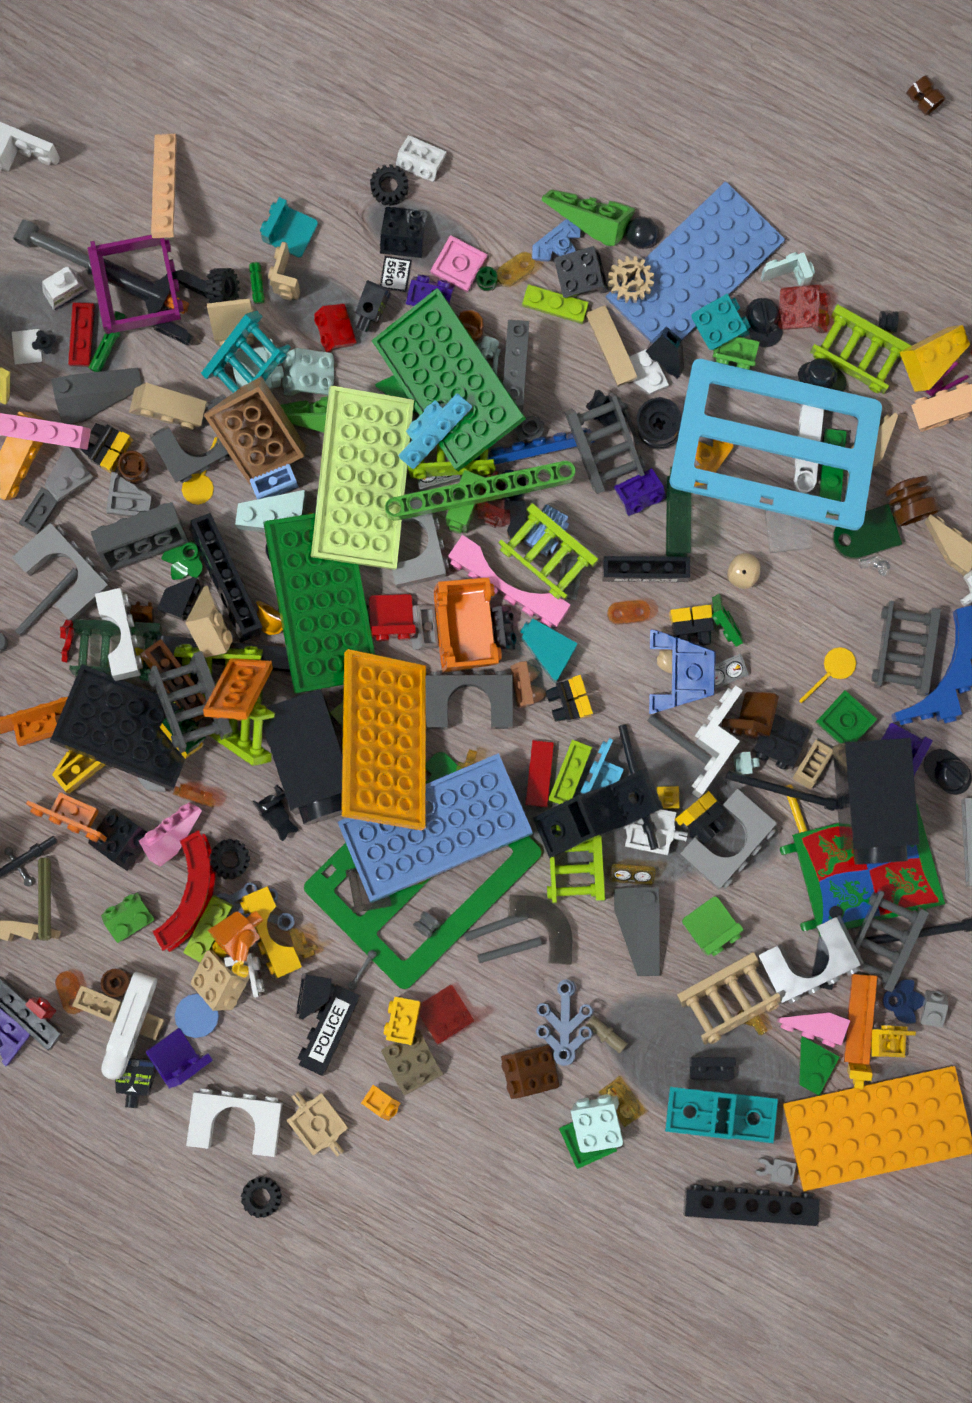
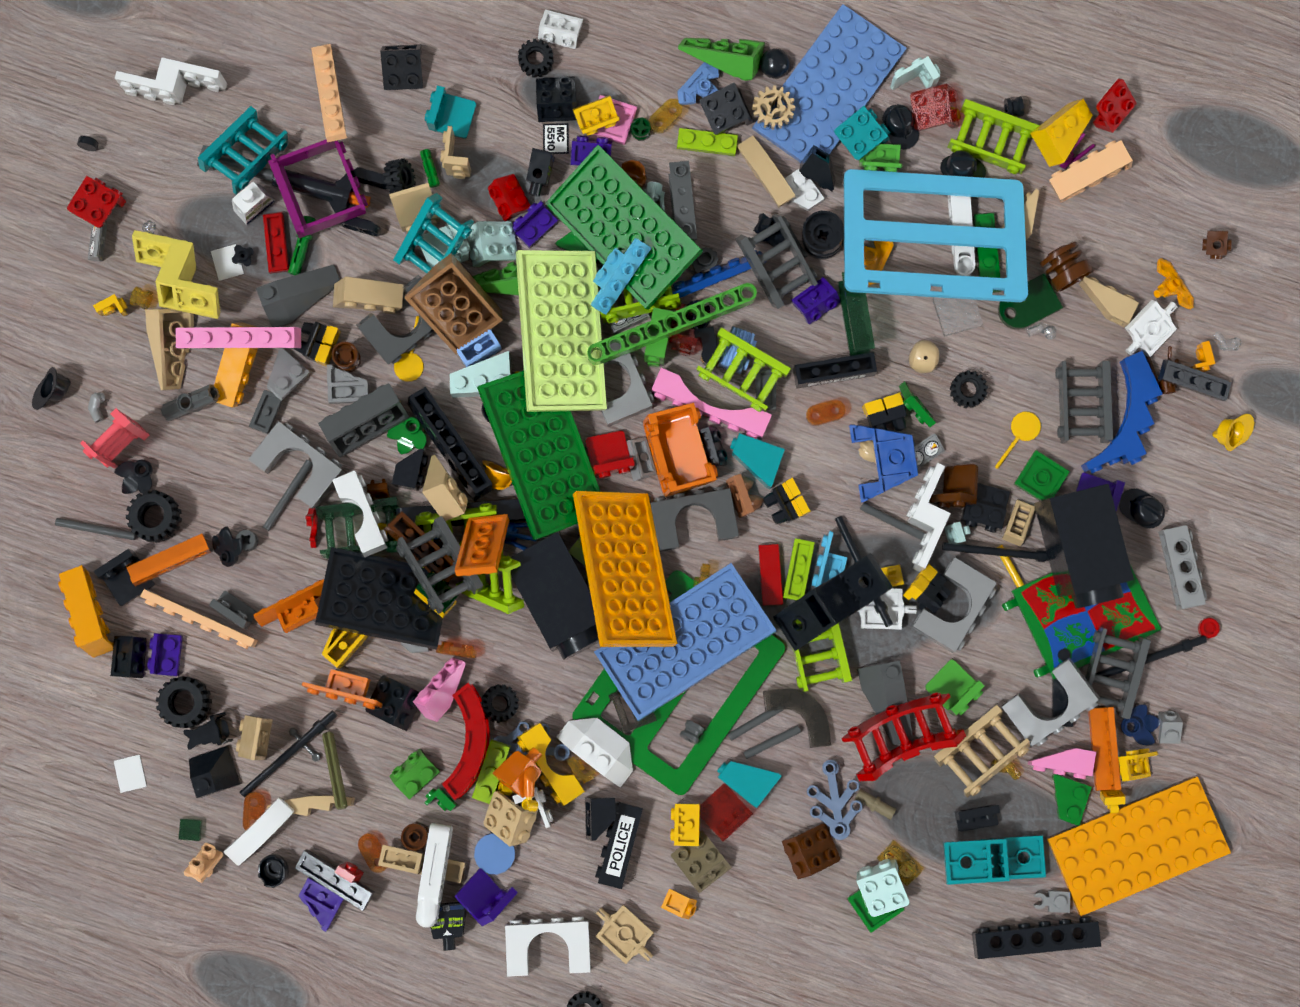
camera: 15 degrees left, 0 degrees up
black hair [252,784,299,841] -> none
dark grey hinge [348,950,376,990] -> none
slope [610,864,656,885] -> none
none -> teal fence [198,106,288,195]
none -> black bracket [380,44,423,90]
none -> green bracket [424,788,458,811]
none -> blue plant [505,522,537,550]
none -> dark purple bracket [512,201,558,249]
none -> white wedge [556,718,633,787]
none -> yellow bracket [573,95,620,135]
none -> teal slope [717,761,782,808]
none -> red fence [841,692,966,781]
none -> black tyre [950,370,988,408]

